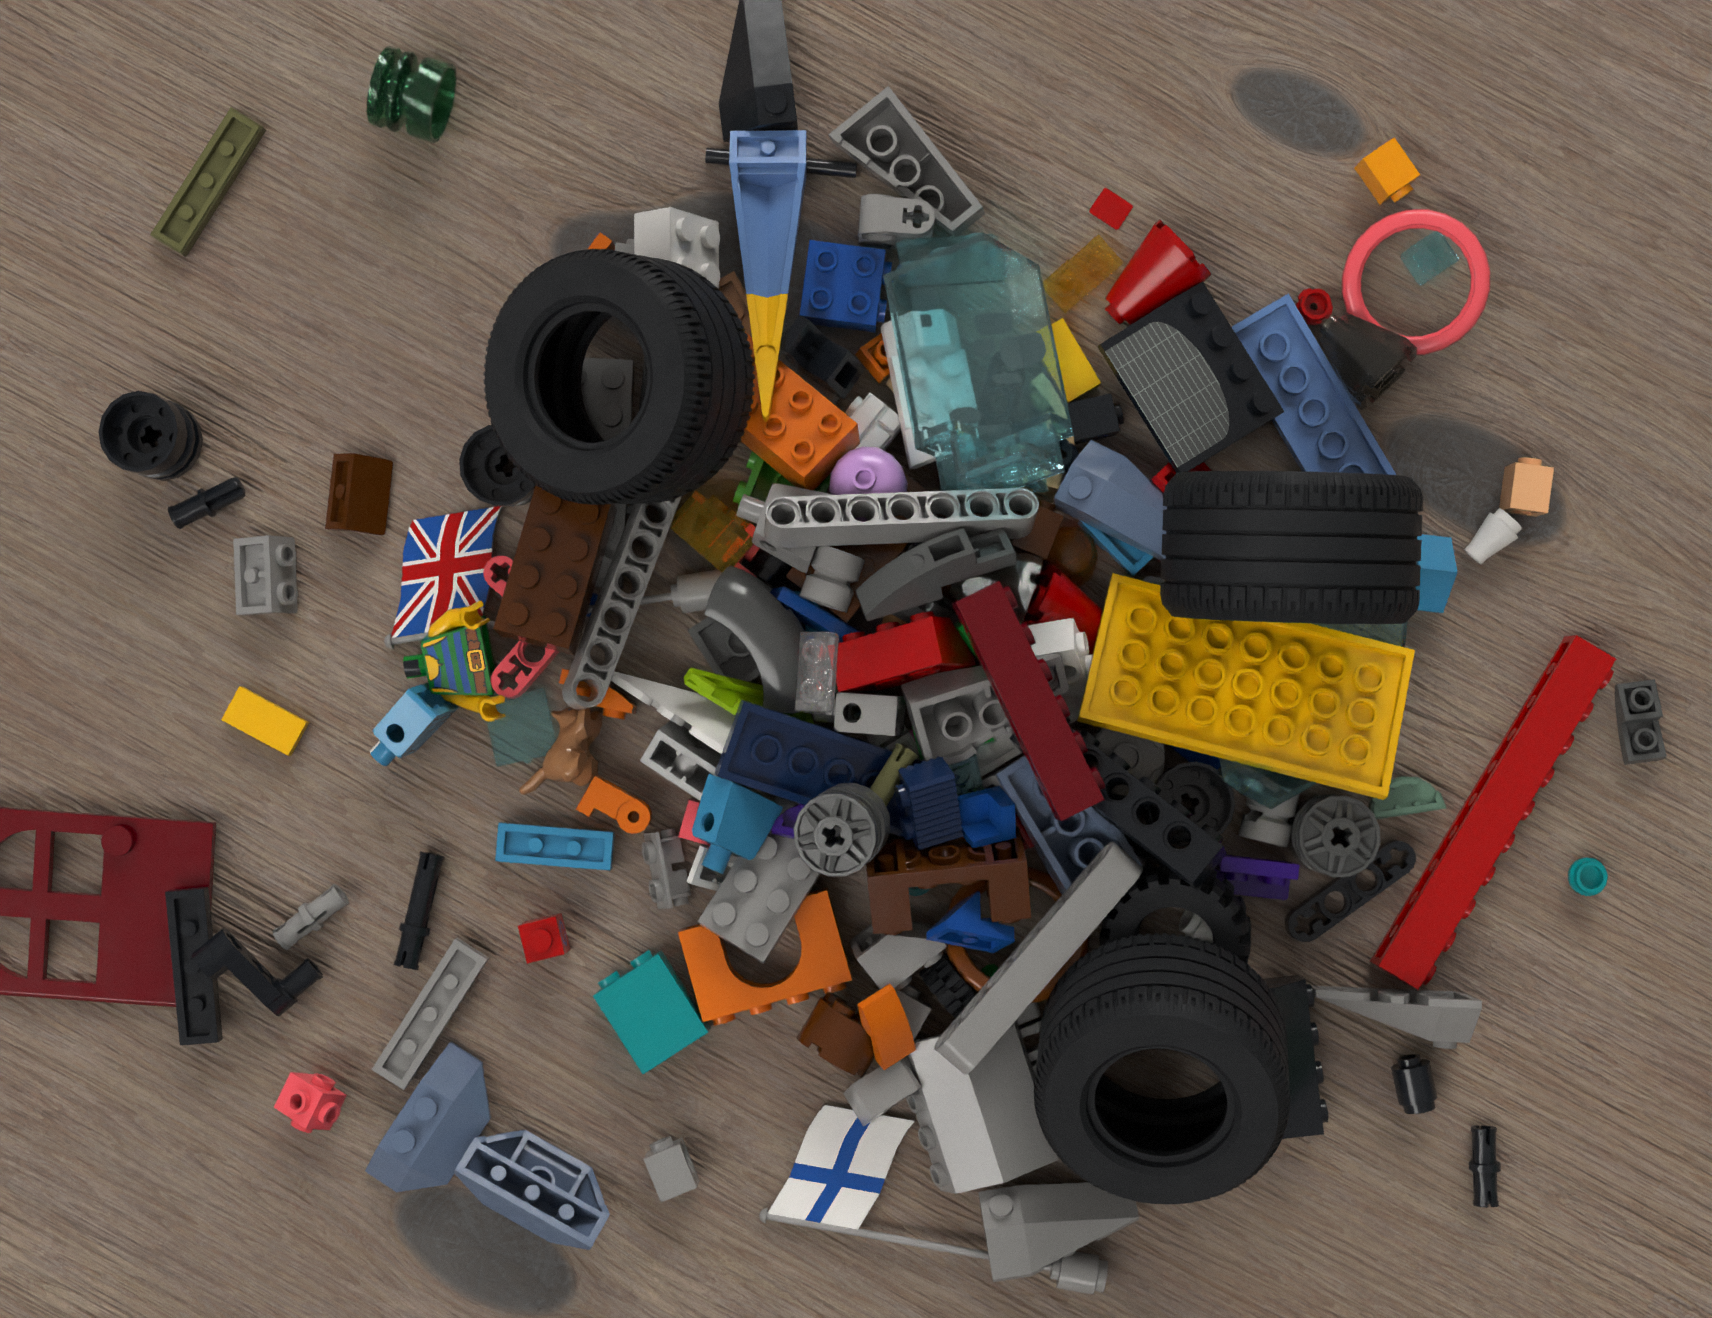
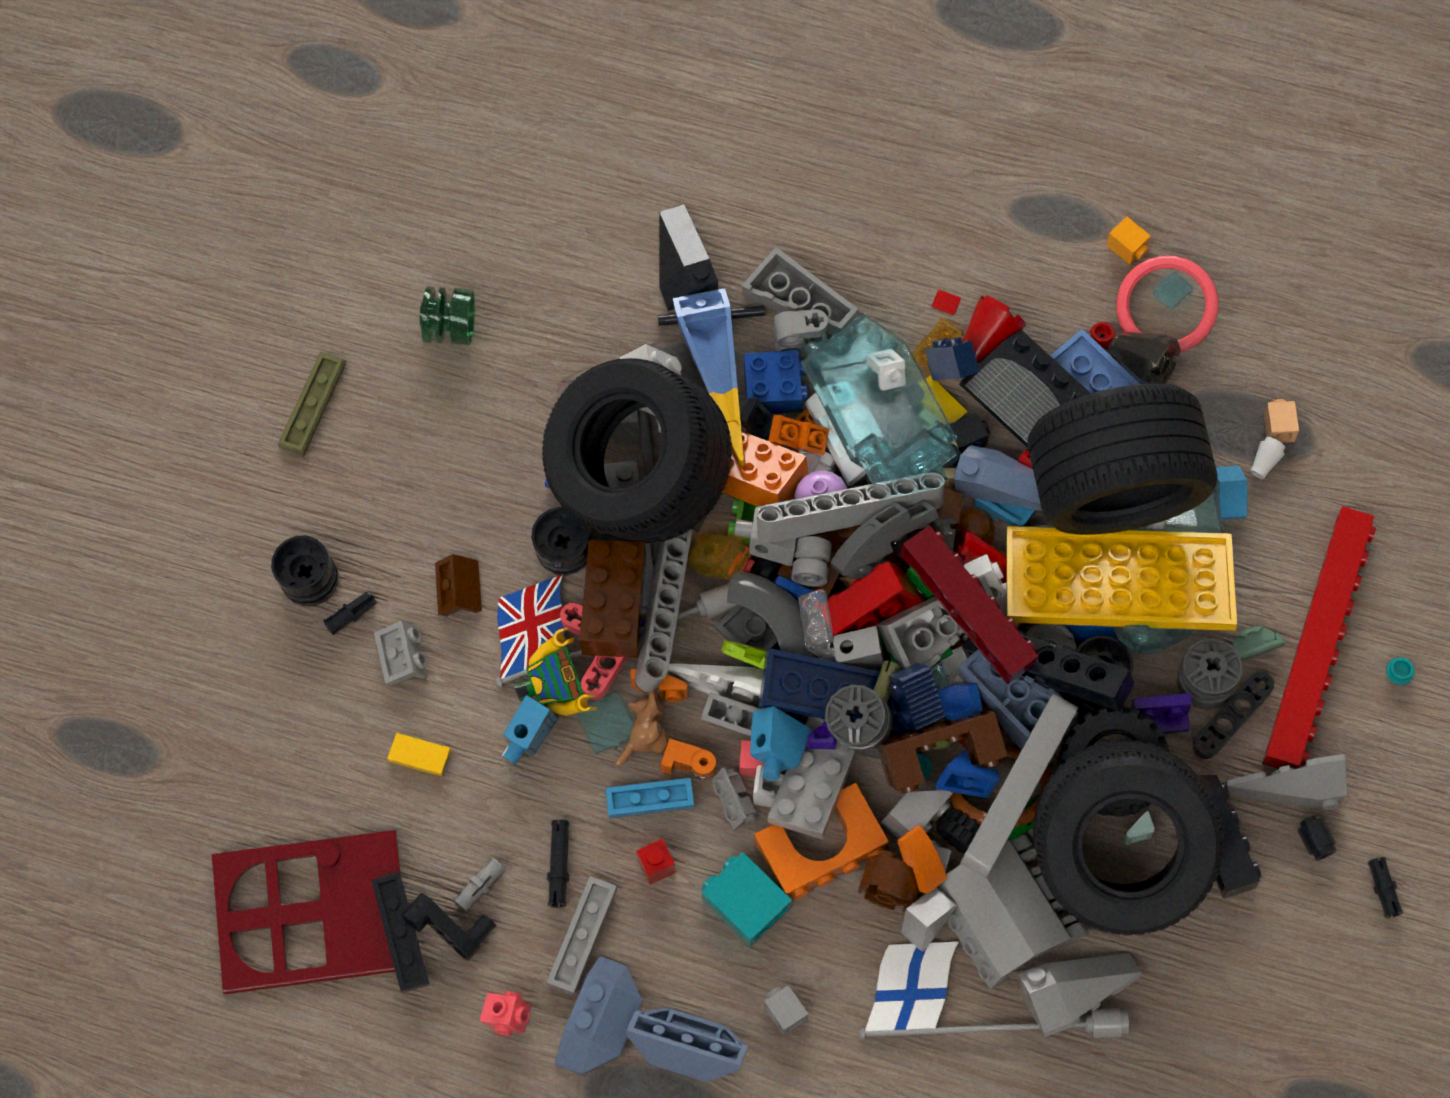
camera: 10 degrees left, 20 degrees down
light grey wheel [1238,783,1300,848] -> none
dark grey slope [1615,679,1667,765] -> none
none -> orange slope [768,415,830,456]
none -> white bracket [866,349,906,391]
none -> dark blue brick [924,336,980,380]

